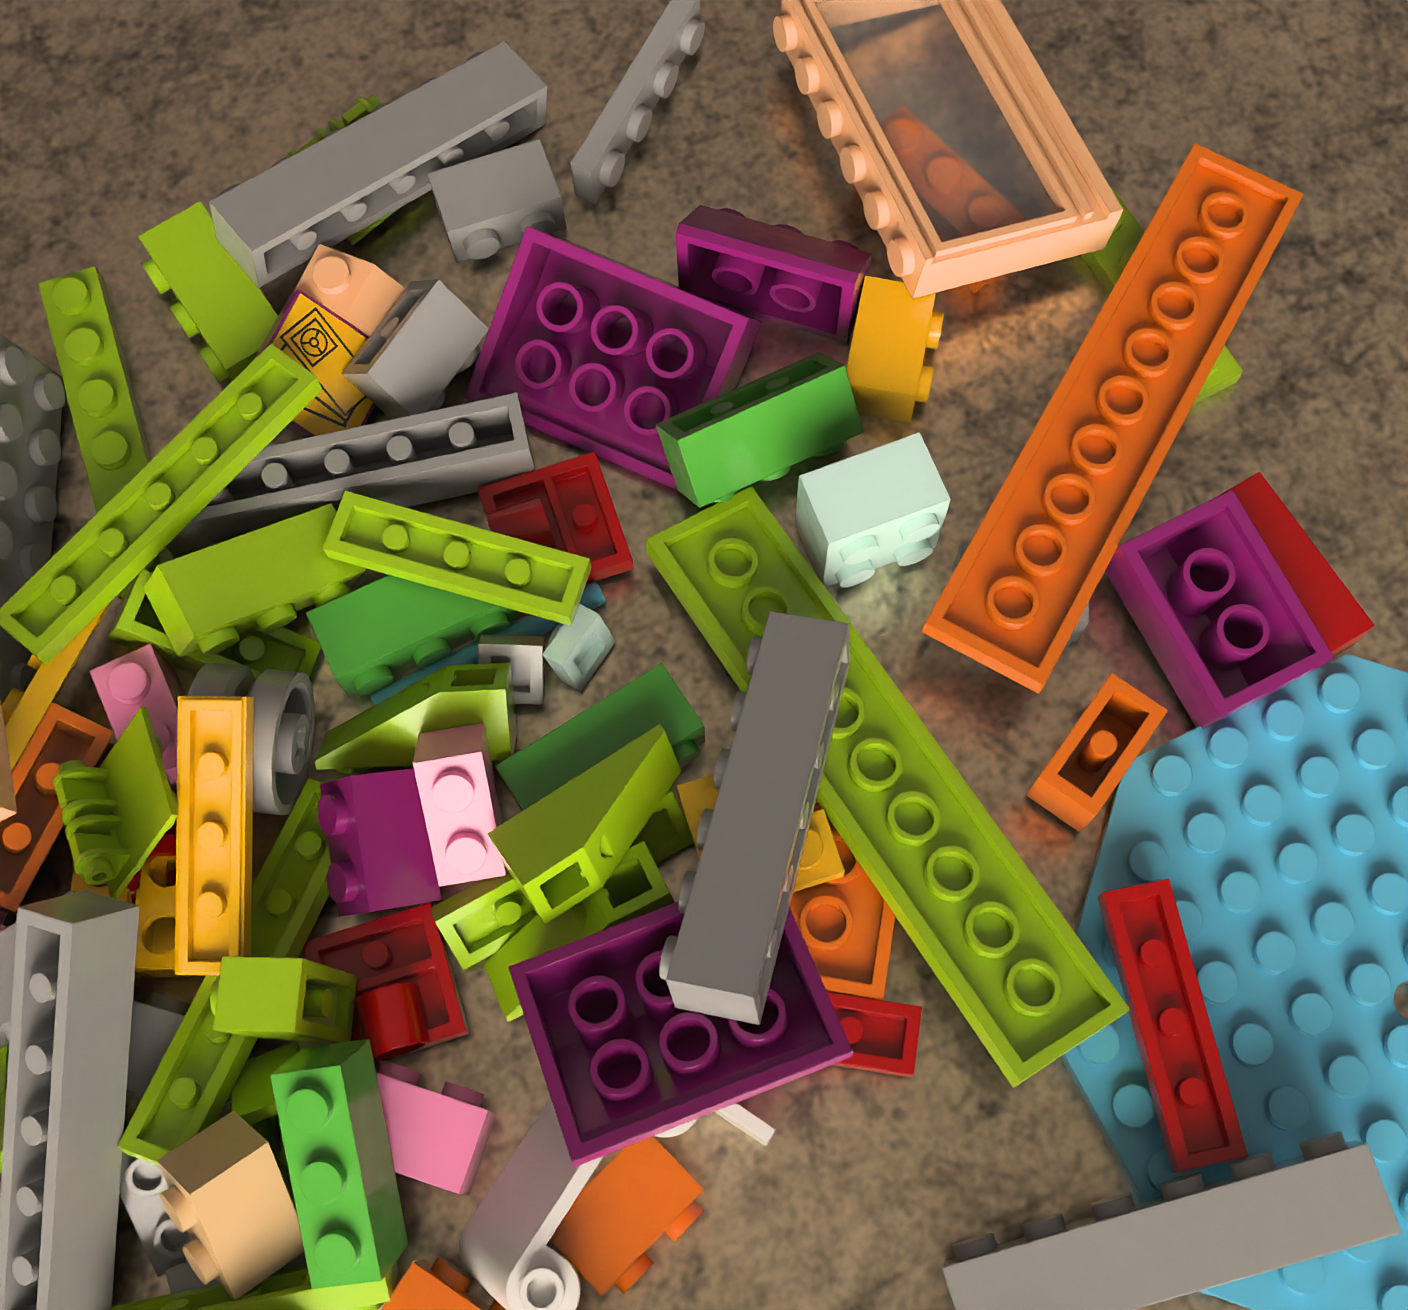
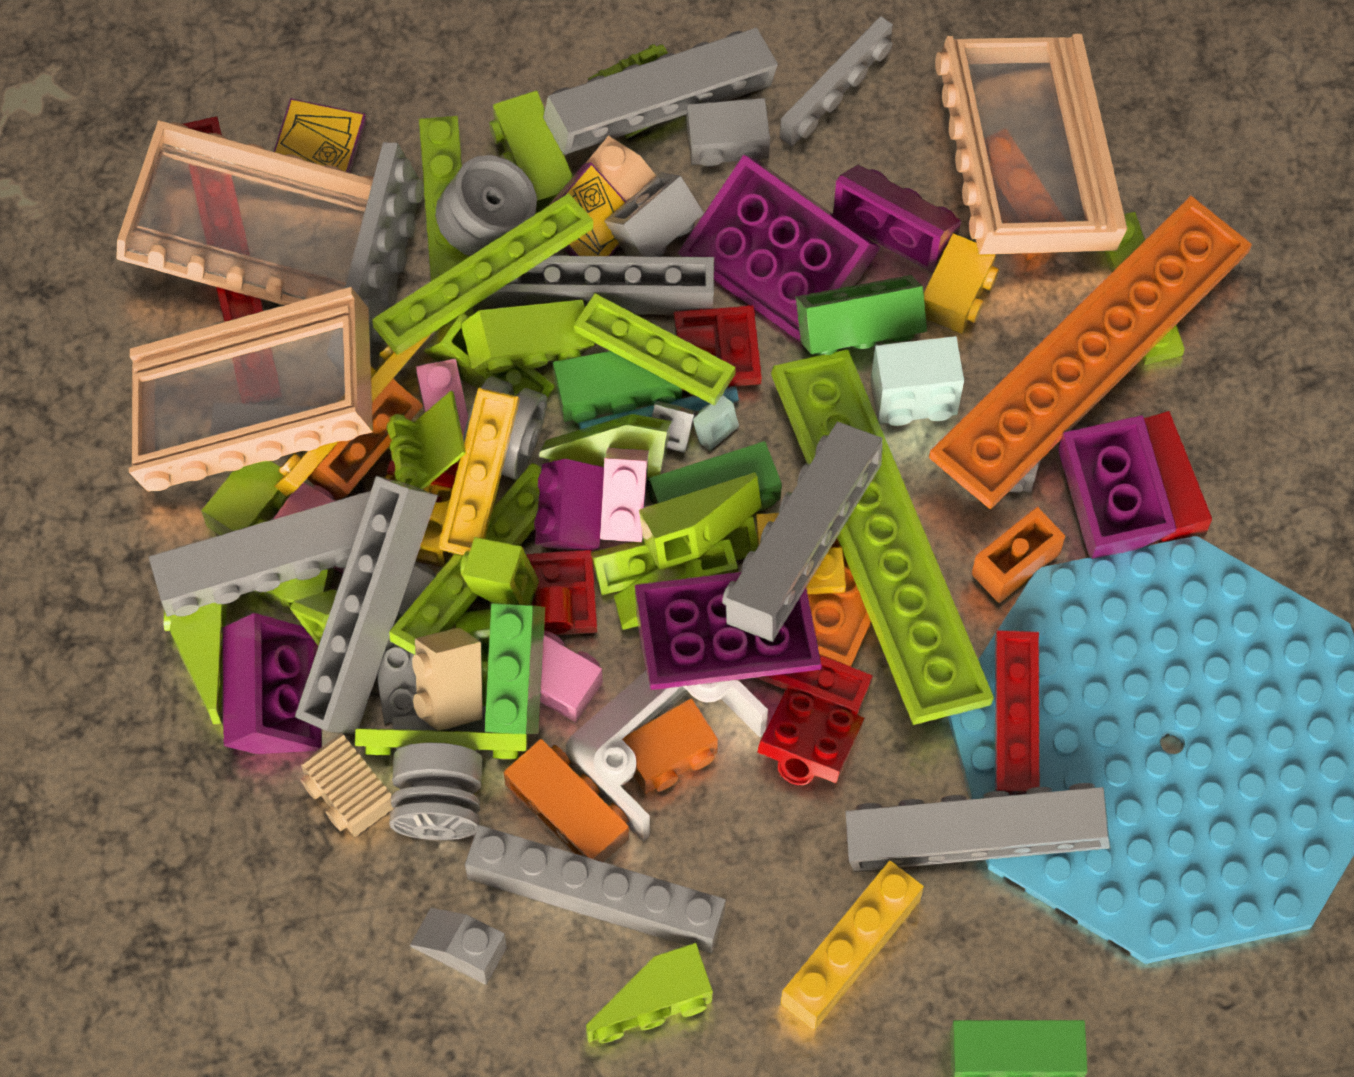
camera: 10 degrees right, 5 degrees down
none -> light grey wheel [435,155,537,256]
none -> red plate [757,688,865,785]

